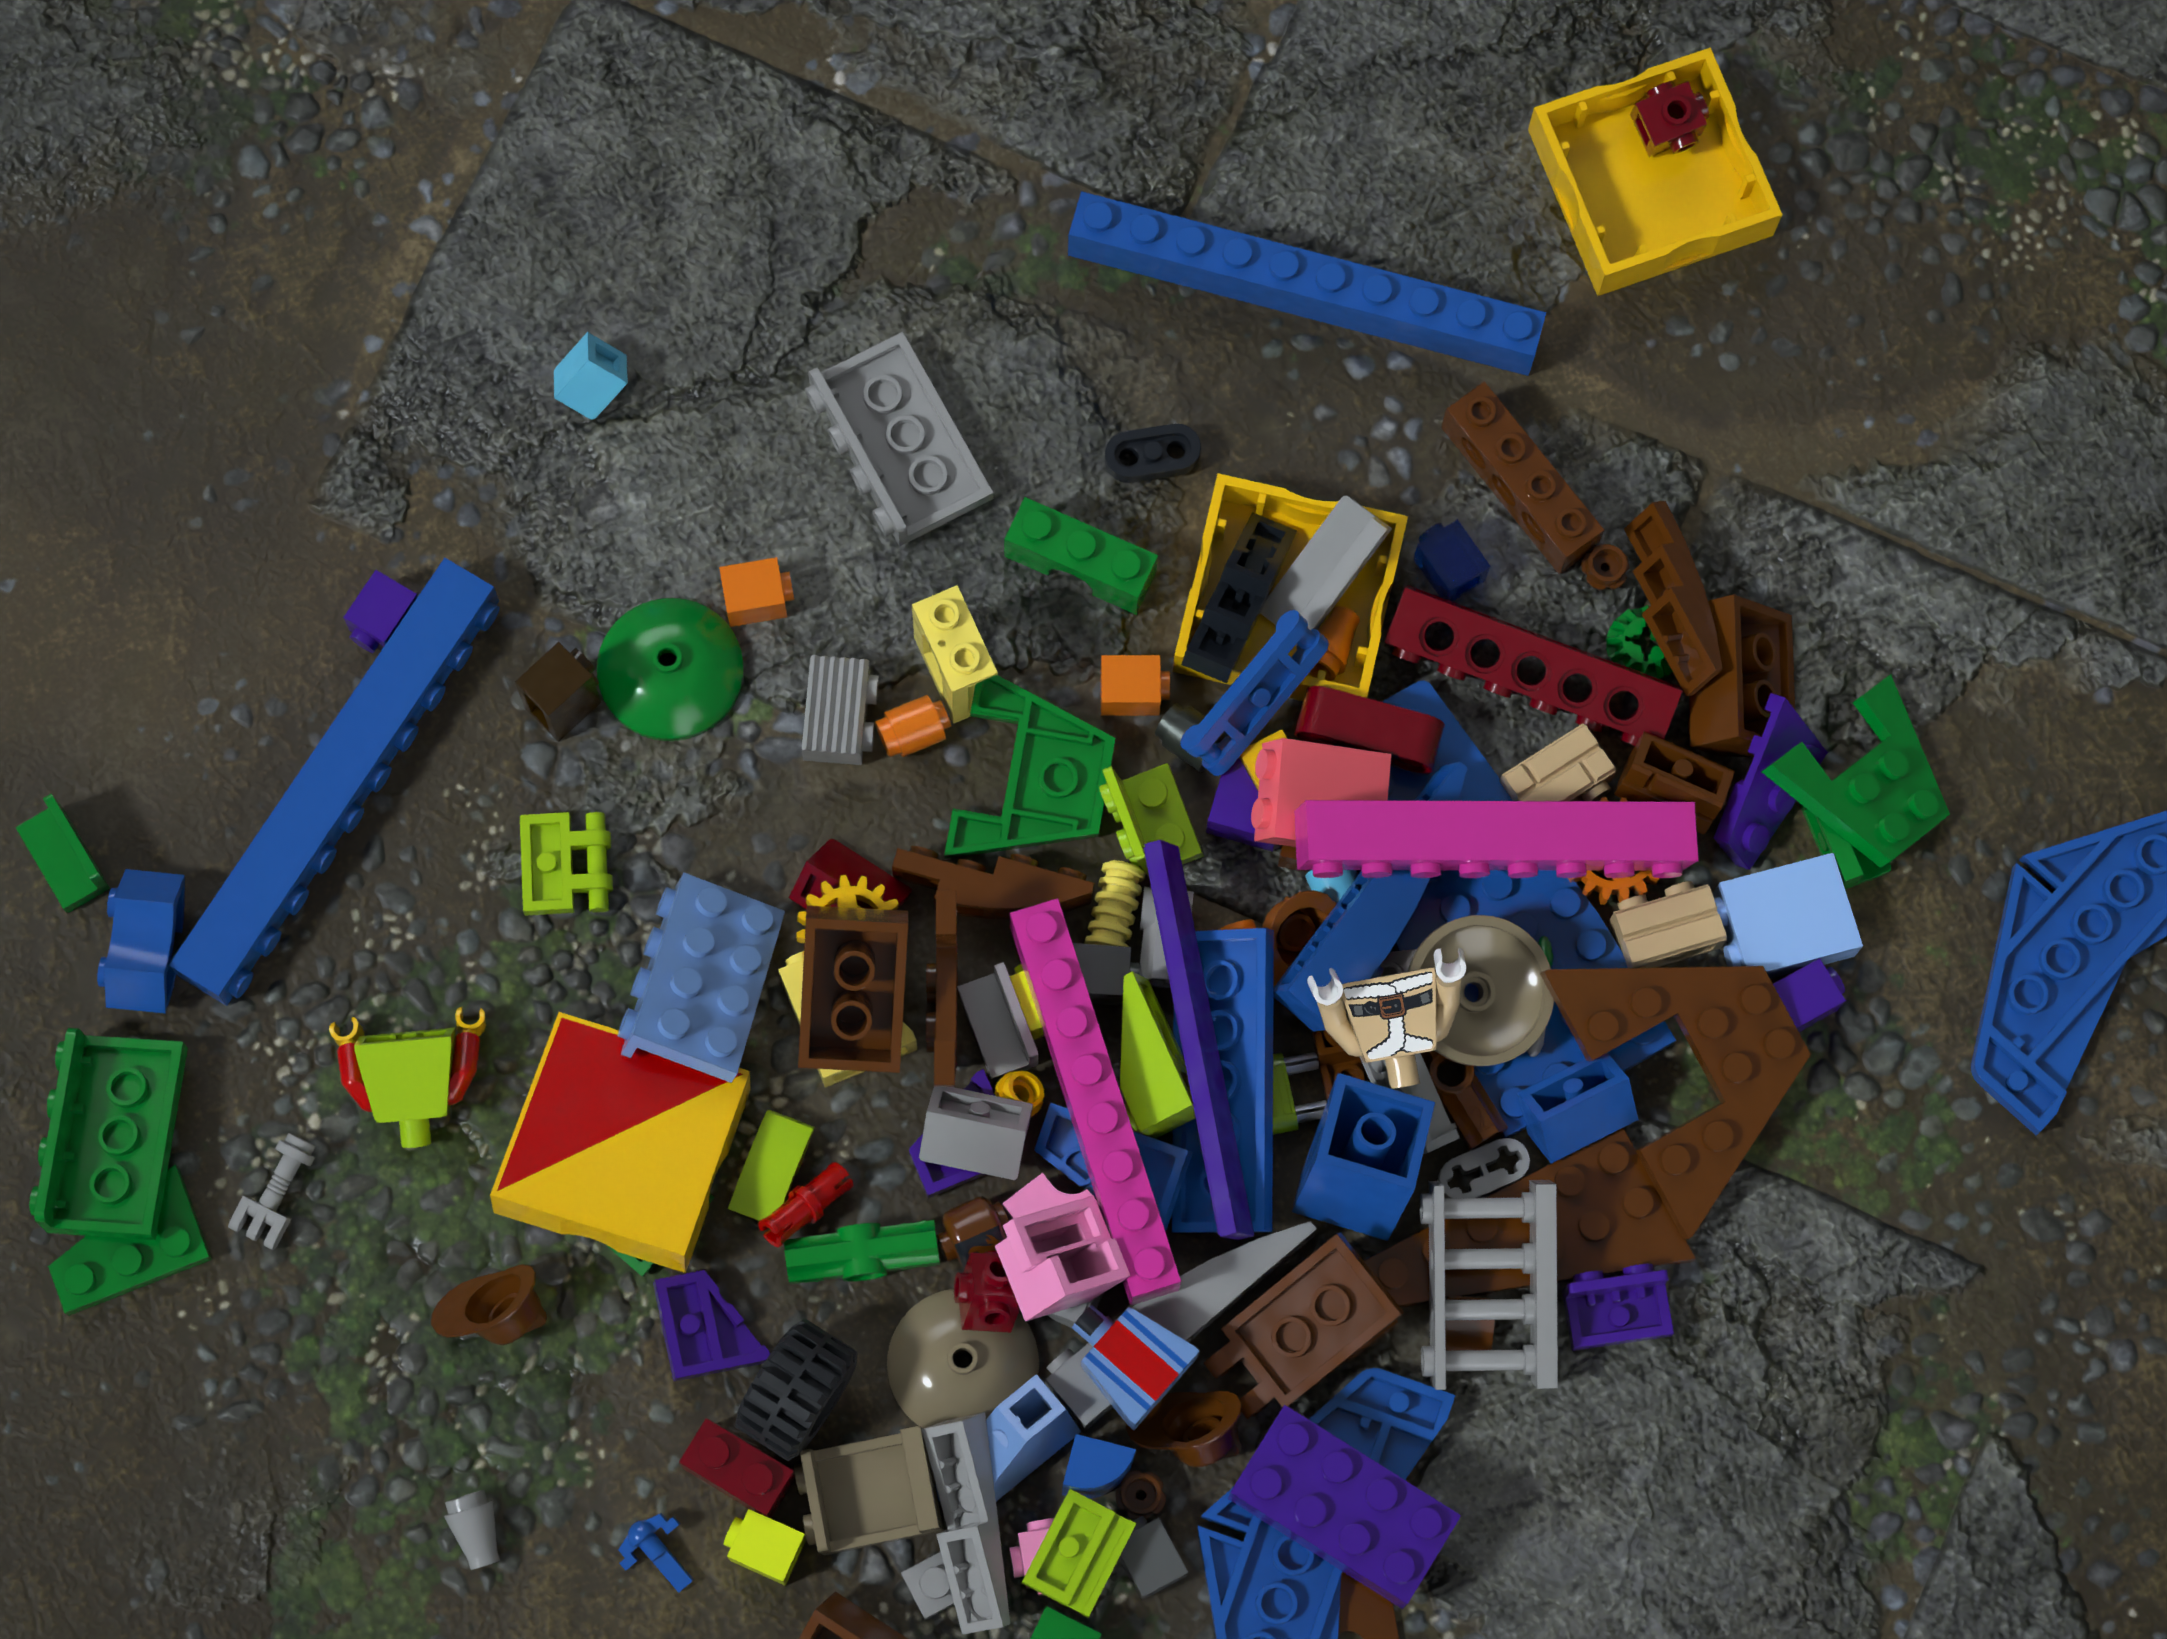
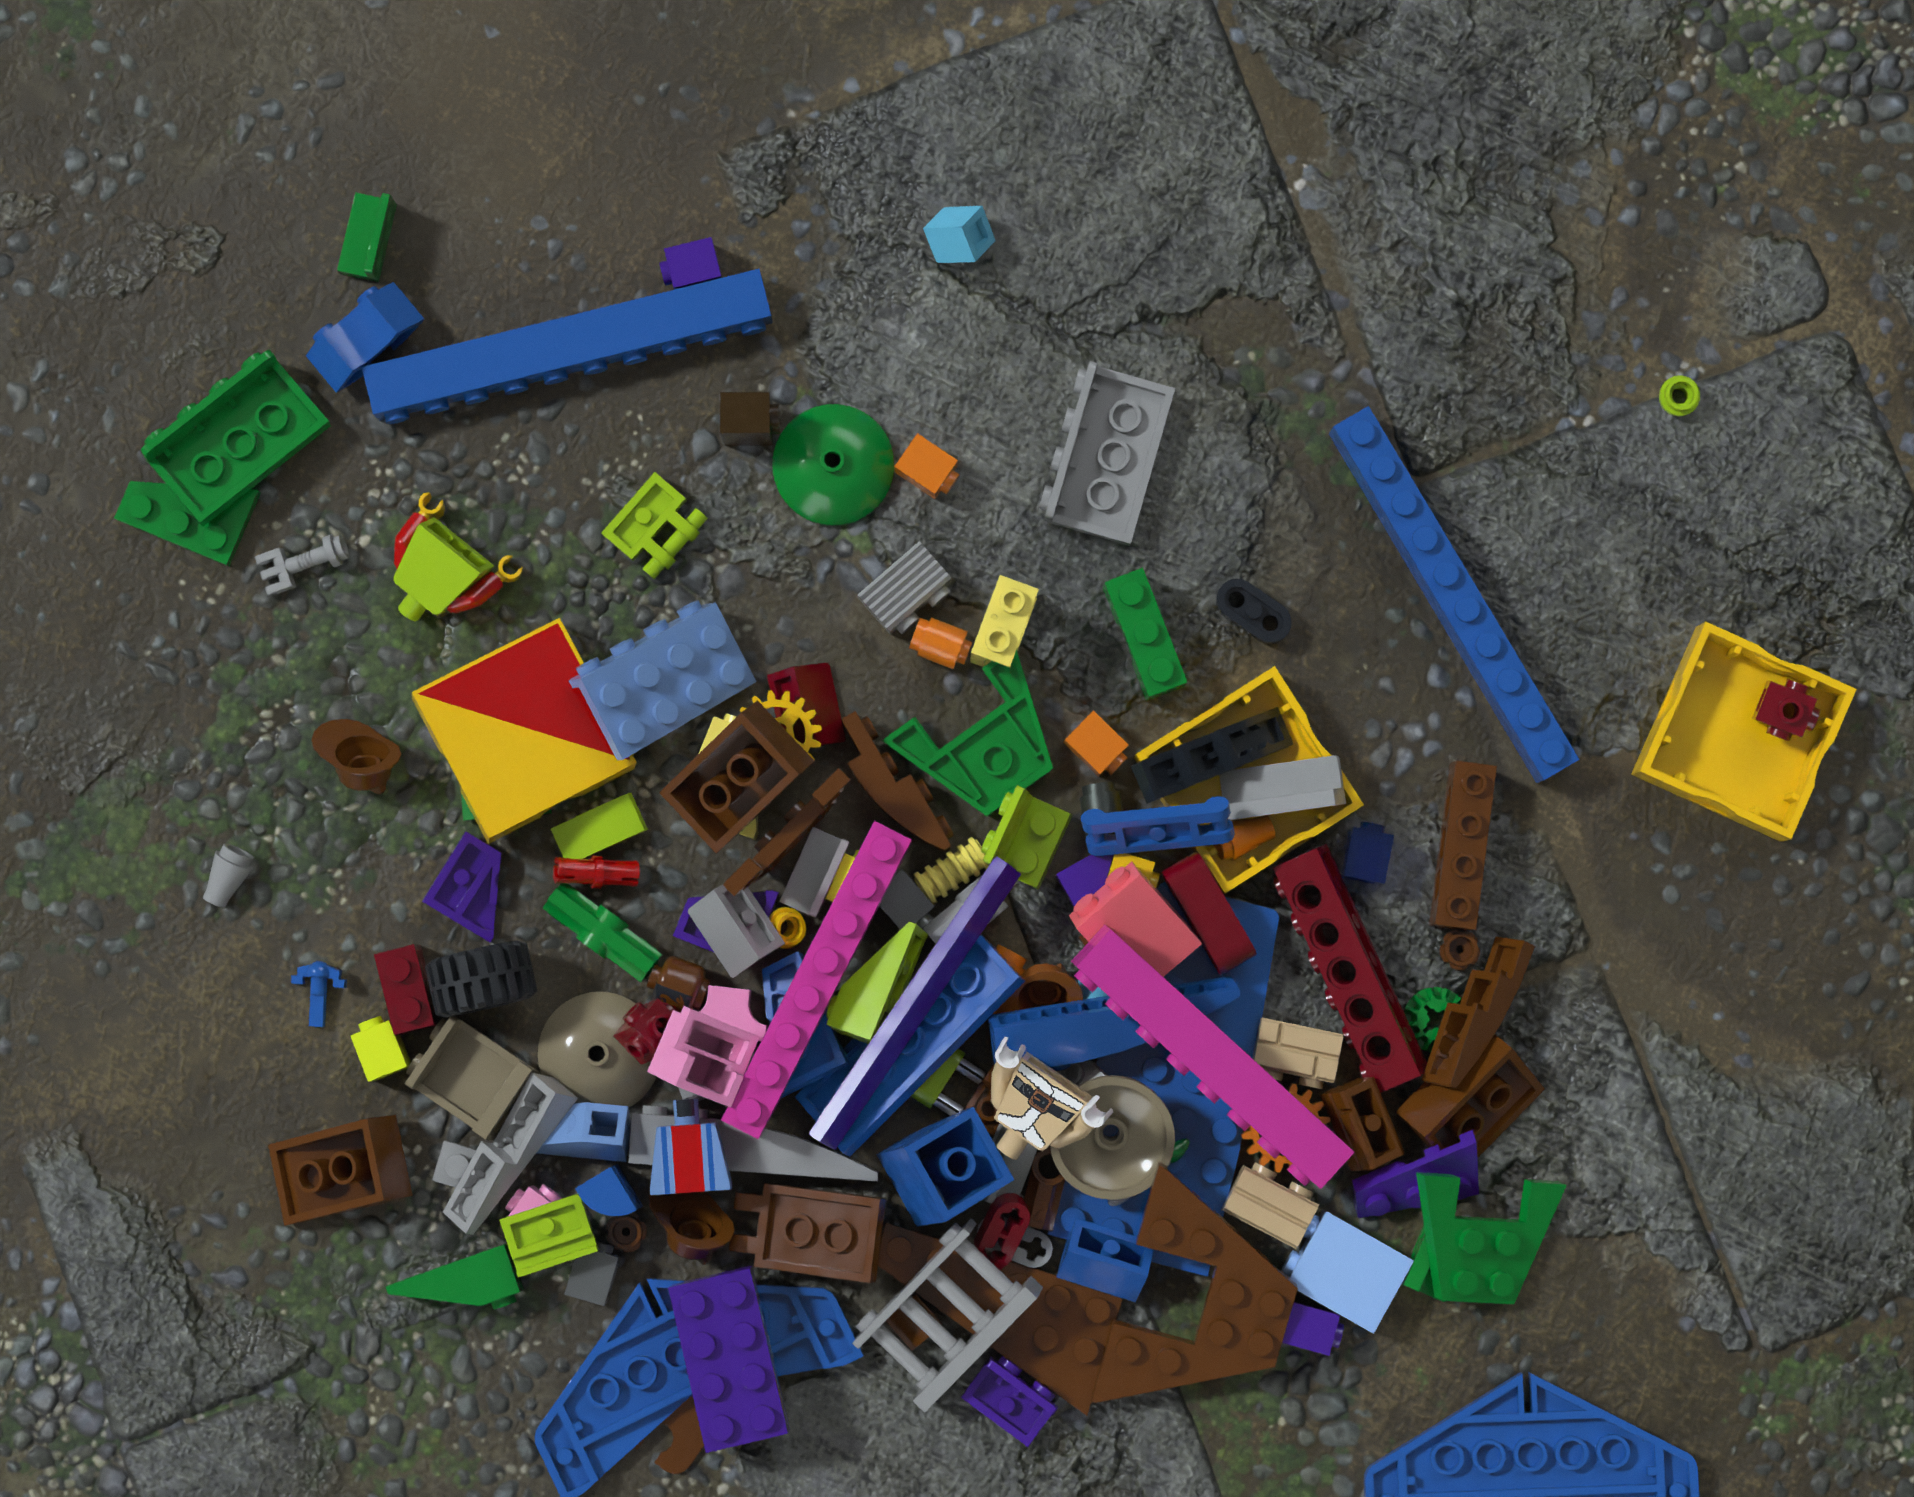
camera: 45 degrees right, 10 degrees up
none -> dark red beam [973,1193,1030,1270]

